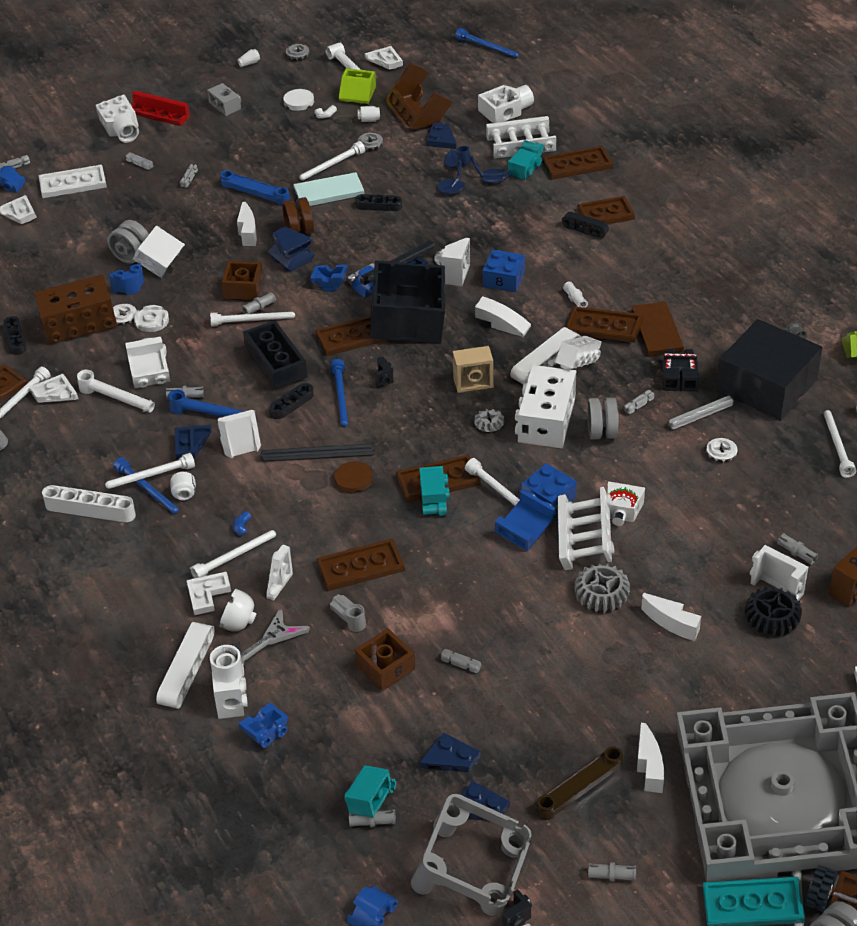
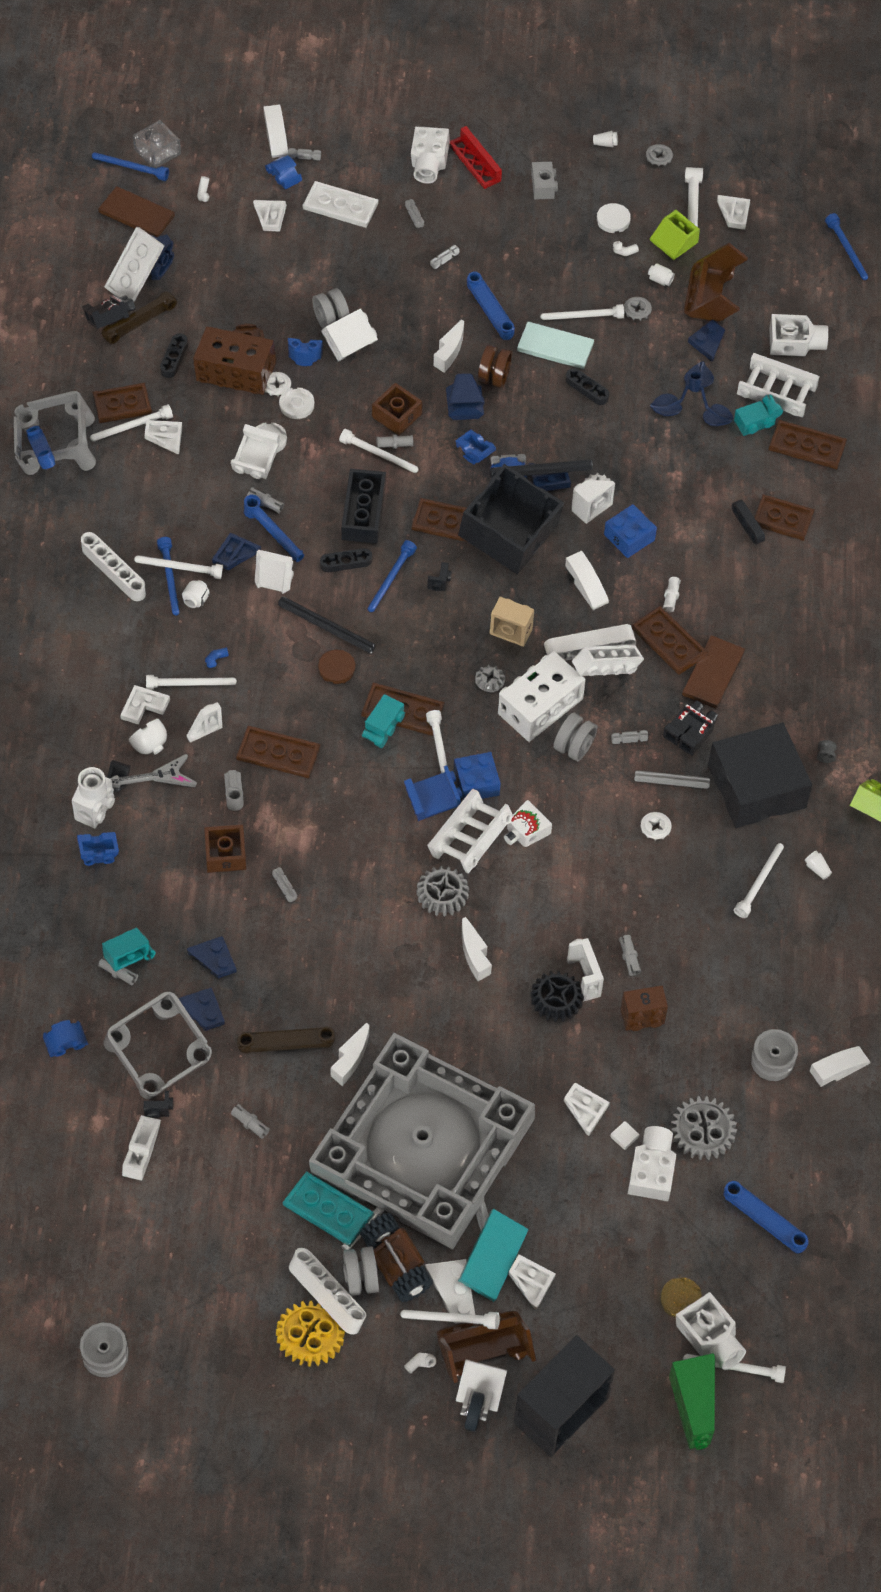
camera: 30 degrees right, 15 degrees up
white piece [77,370,155,412] -> none
white beam [156,622,214,709] -> none

